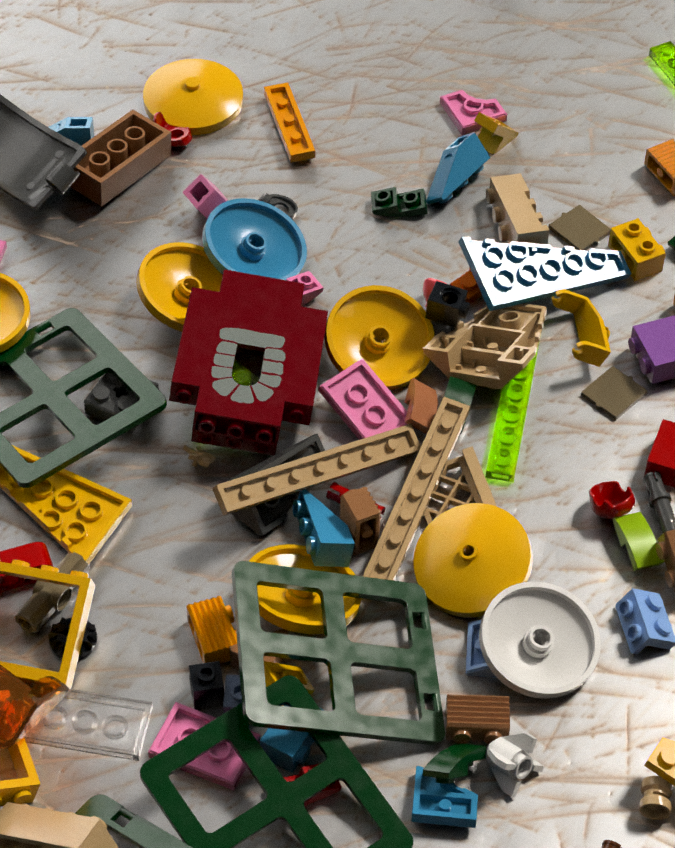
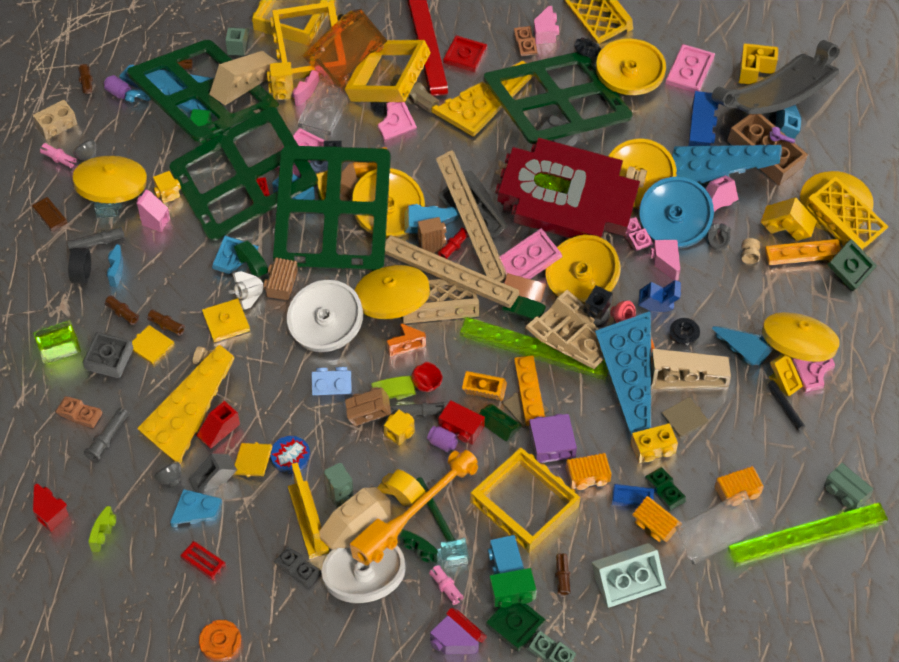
camera: 100 degrees right, 5 degrees up
red hair [153,112,192,147] -> none
dark green slope [371,187,428,217] -> none
yellow piece [551,289,611,367] -> none
none -> yellow plate [202,298,250,343]
none -> yellow brick [267,62,294,100]
none -> bright pink slope [292,70,320,106]
none -> bright pink tile [377,102,417,142]
none -> orange slope [387,323,426,357]
none -> light orange brick [462,371,507,401]
none -> dark green slope [479,404,522,442]
none -> light orange plate [514,355,545,426]
none -> tan wheel [626,166,647,188]
none -> blue brick [638,280,681,312]
none -> bright pink slope [650,240,680,281]
none -> black gear [669,318,700,345]
none -> dark azure wing [672,145,782,183]
none -> blue wedge [688,91,719,146]
none -> tan wheel [741,238,760,264]
none -> yellow brick [761,197,817,241]
none -> yellow dish [762,312,840,362]
none -> black bar [768,380,805,431]
none -> medium lavender hand [770,127,795,144]
none -> yellow fence [803,176,888,250]
none -> sand green brick [824,463,874,511]
none -> dark green plate [827,239,877,291]

